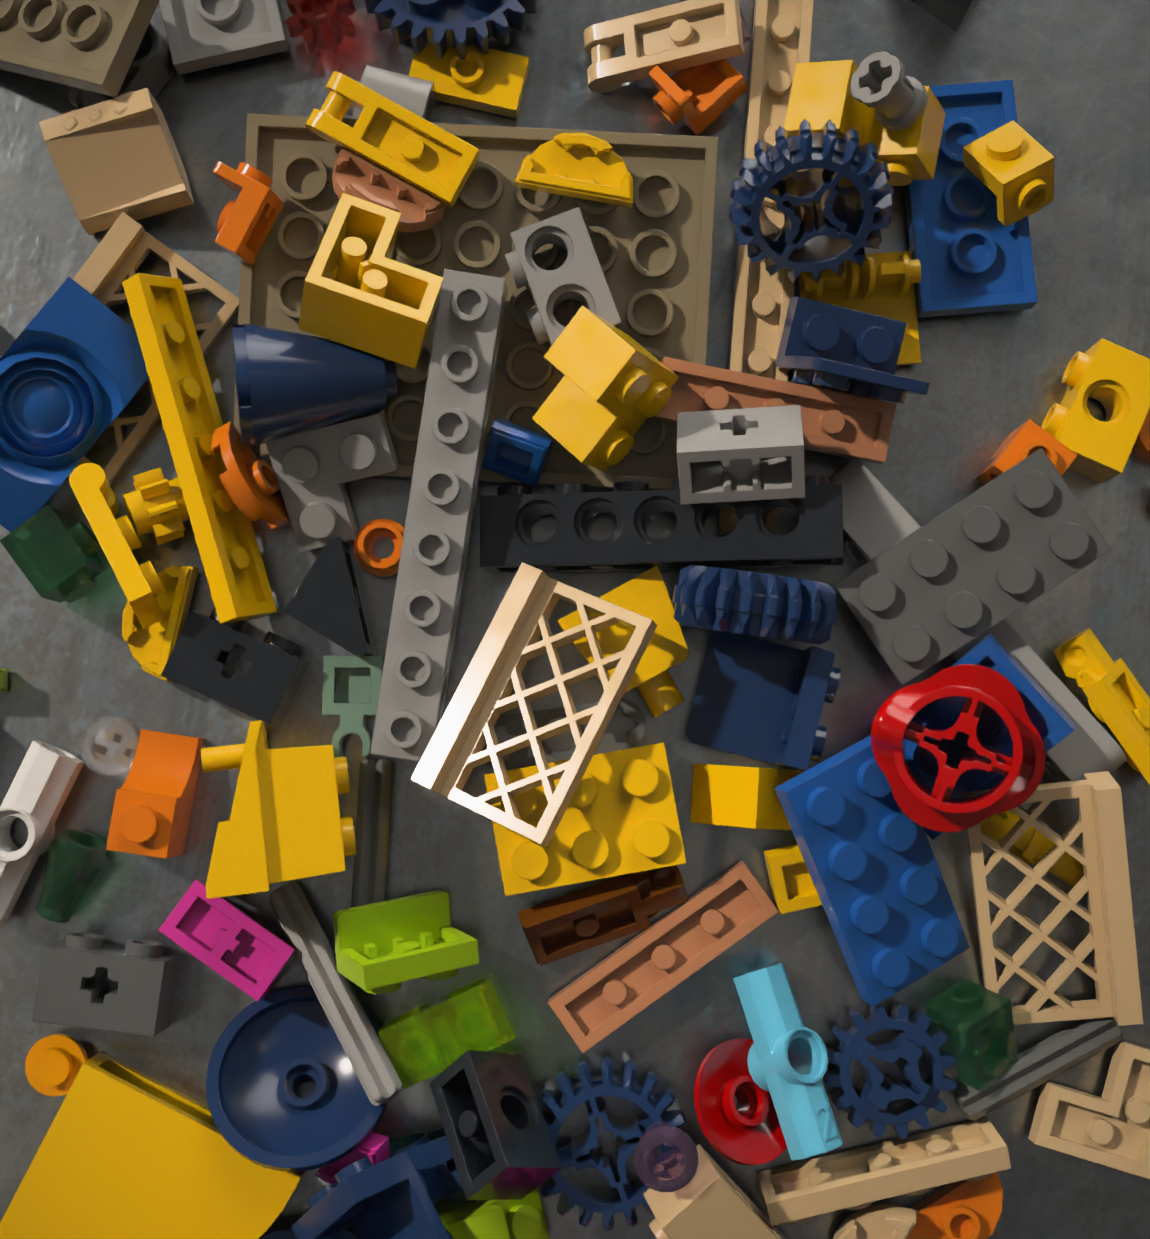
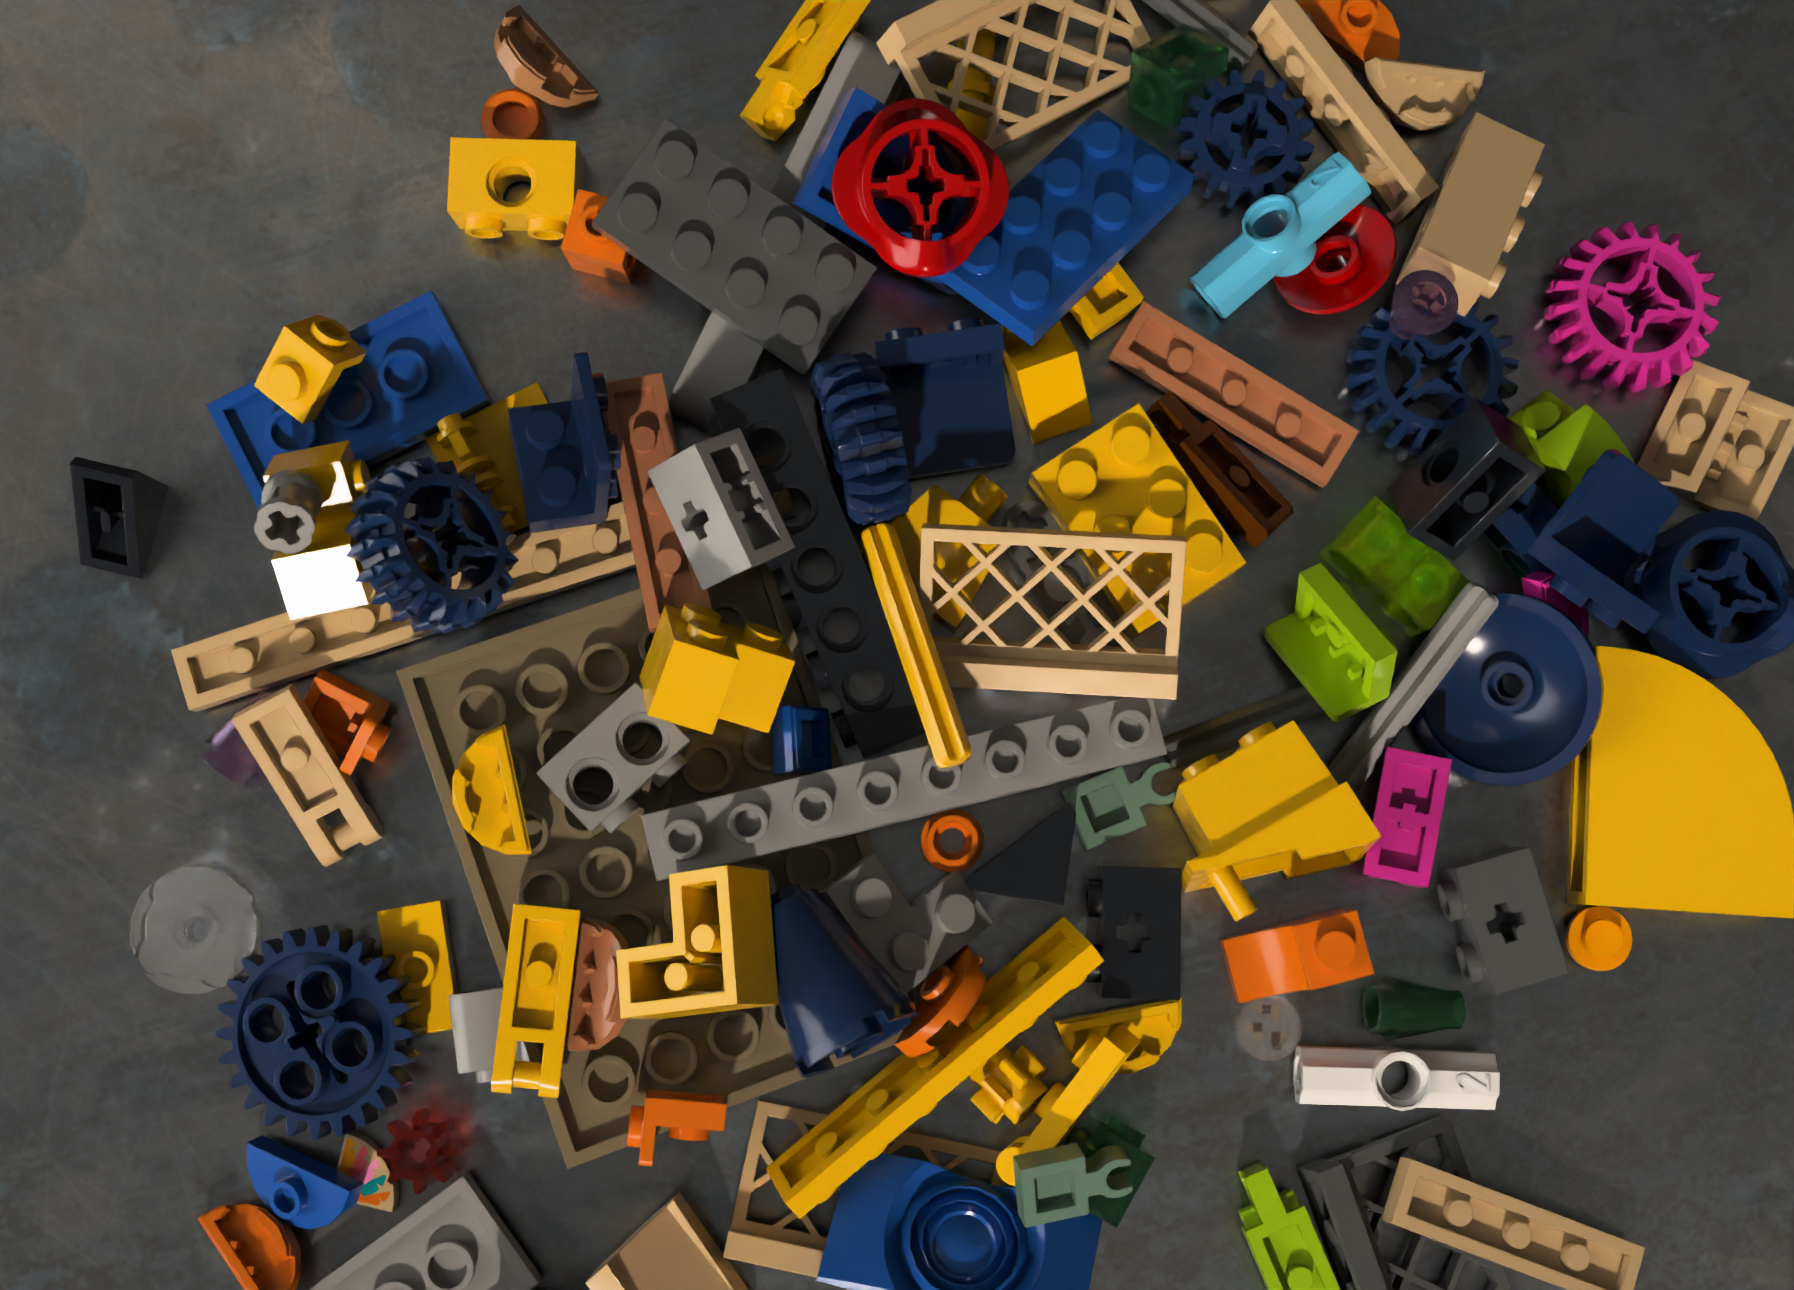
camera: 110 degrees left, 0 degrees up
none -> yellow axle [860,523,972,768]
none -> sand green plate [1013,1143,1133,1228]

